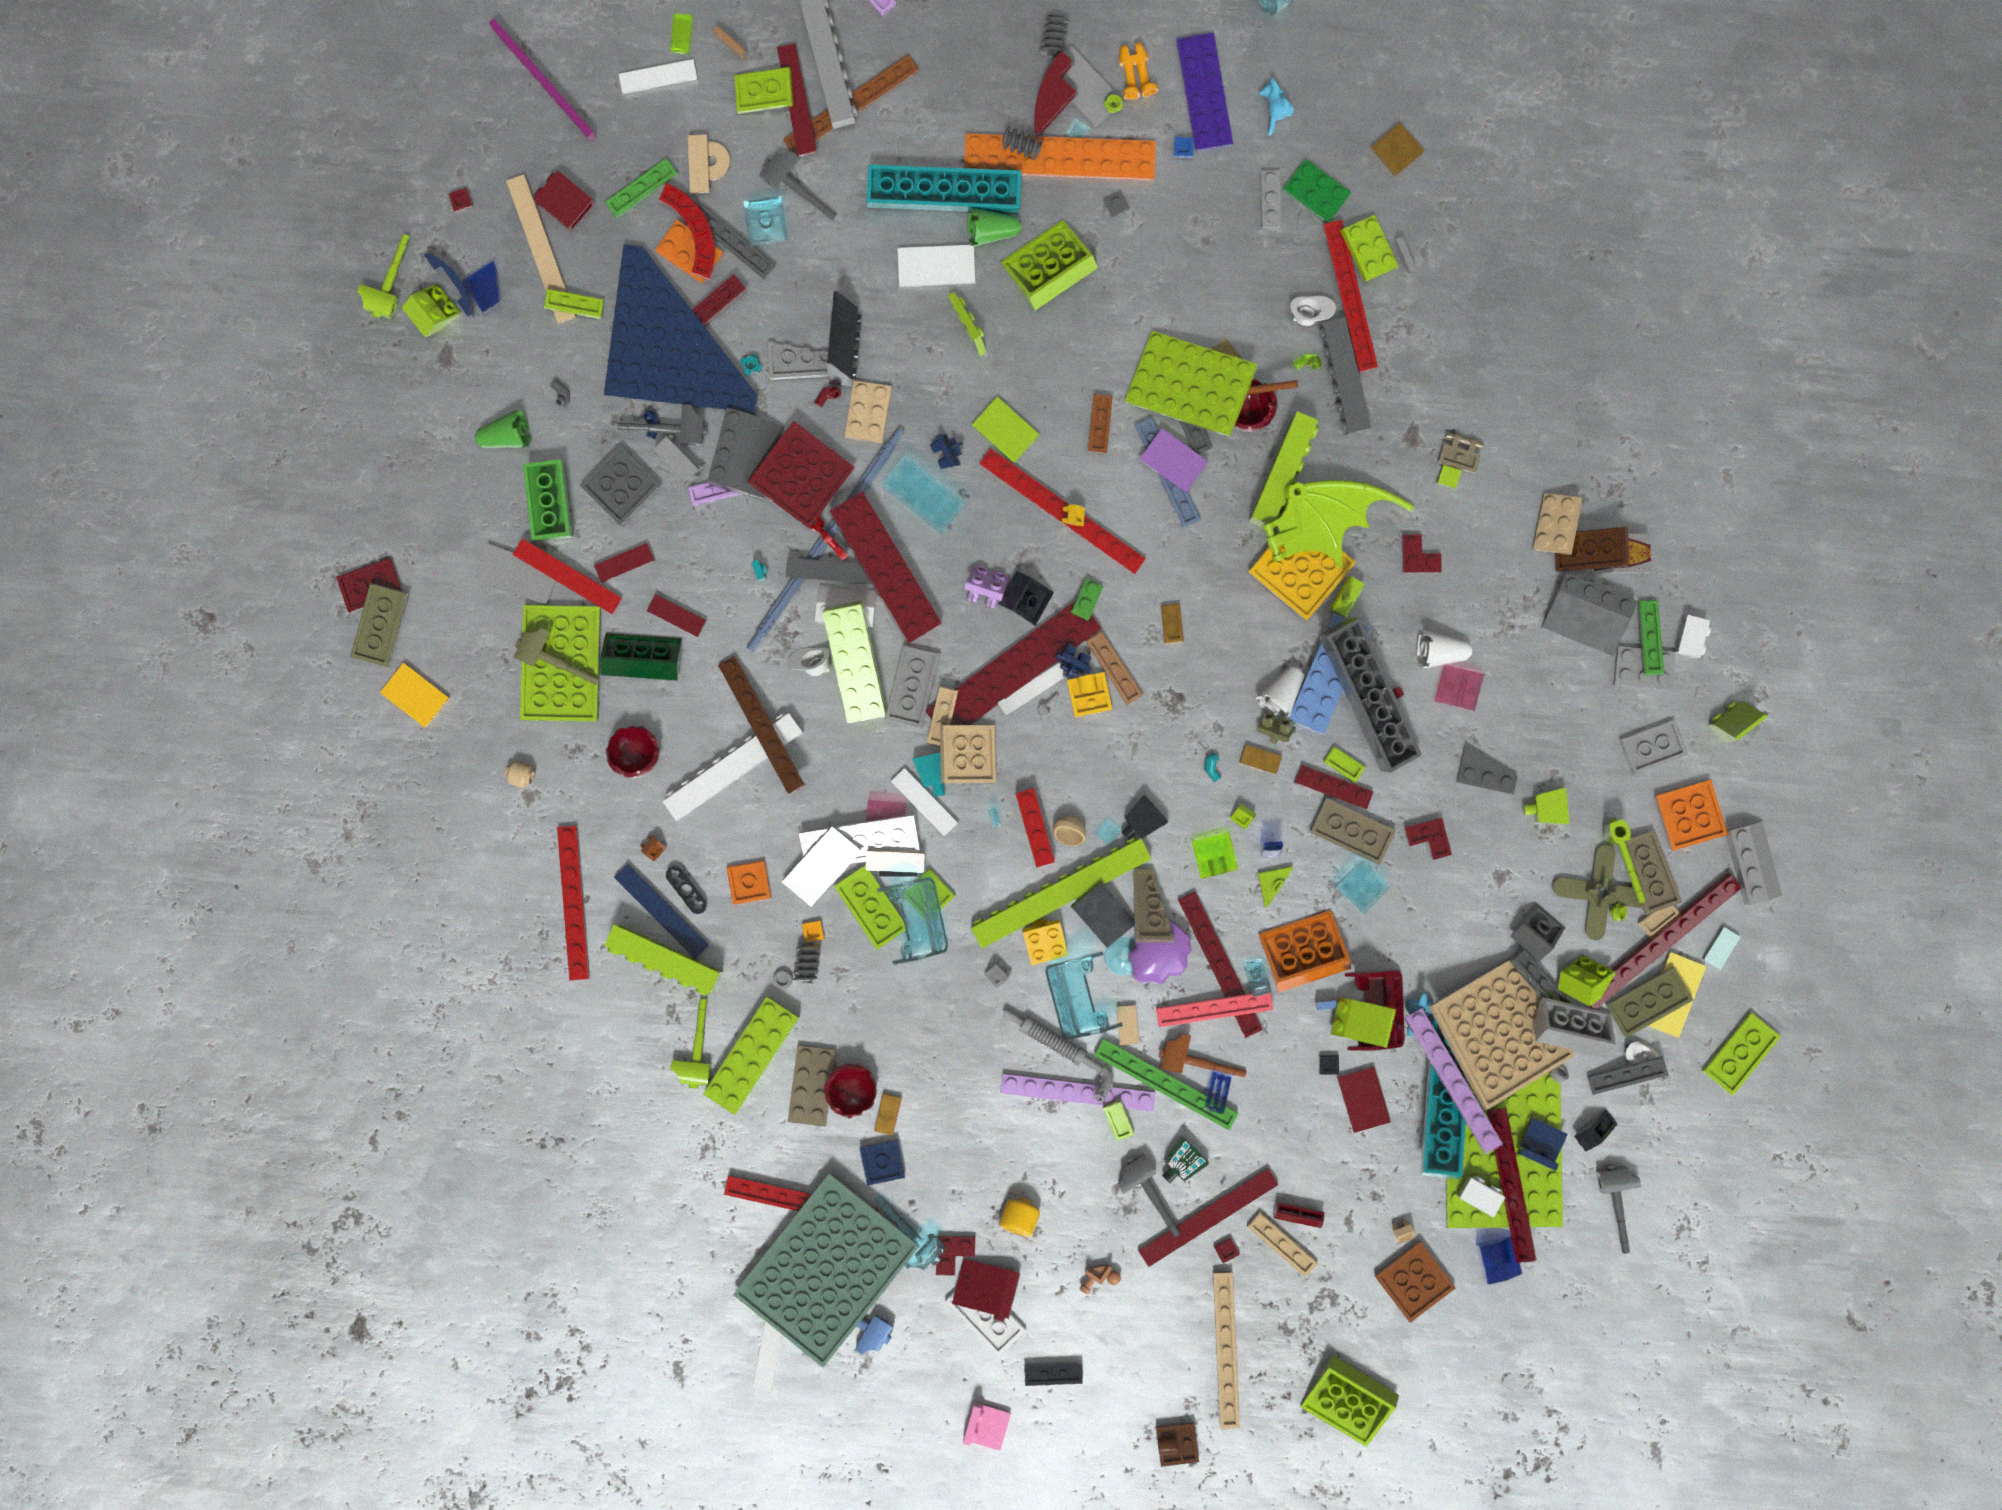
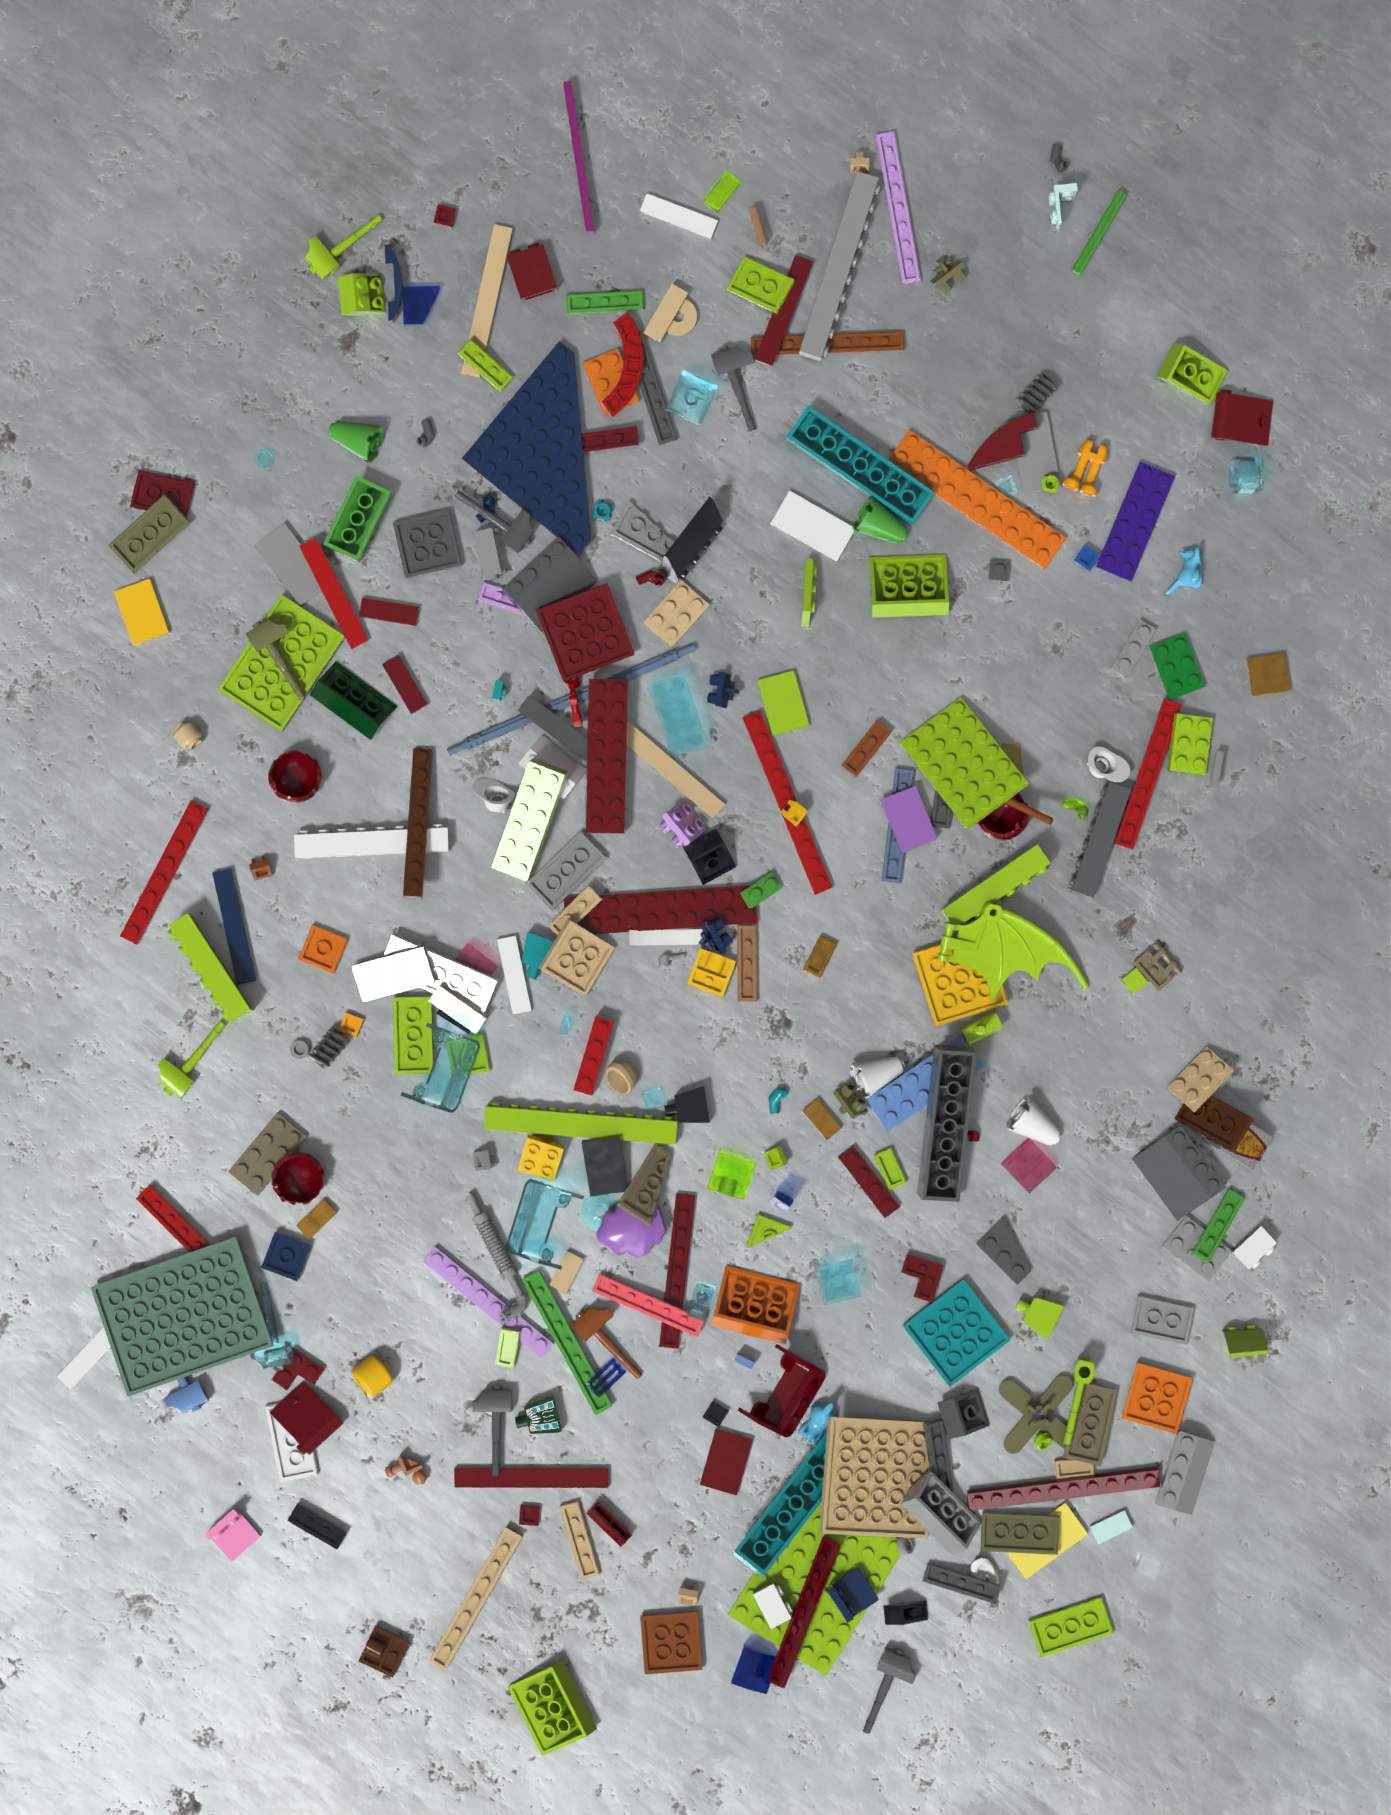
camera: 35 degrees right, 0 degrees up
black beam [666,866,707,914] -> none
lime brick [703,996,800,1115] -> none
dark grey piece [1002,125,1044,161] -> none
dark tan plate [1310,798,1396,865] -> none
lime slope [1330,997,1396,1048] -> none
dark red plate [1402,534,1442,573] -> none
lavender plate [1405,1008,1502,1154] -> none
lime slope [1558,955,1615,1006] -> none
none -> clear light blue plate [255,449,274,469]
none -> tan tile [626,721,725,819]
none -> teal plate [903,1279,1010,1387]

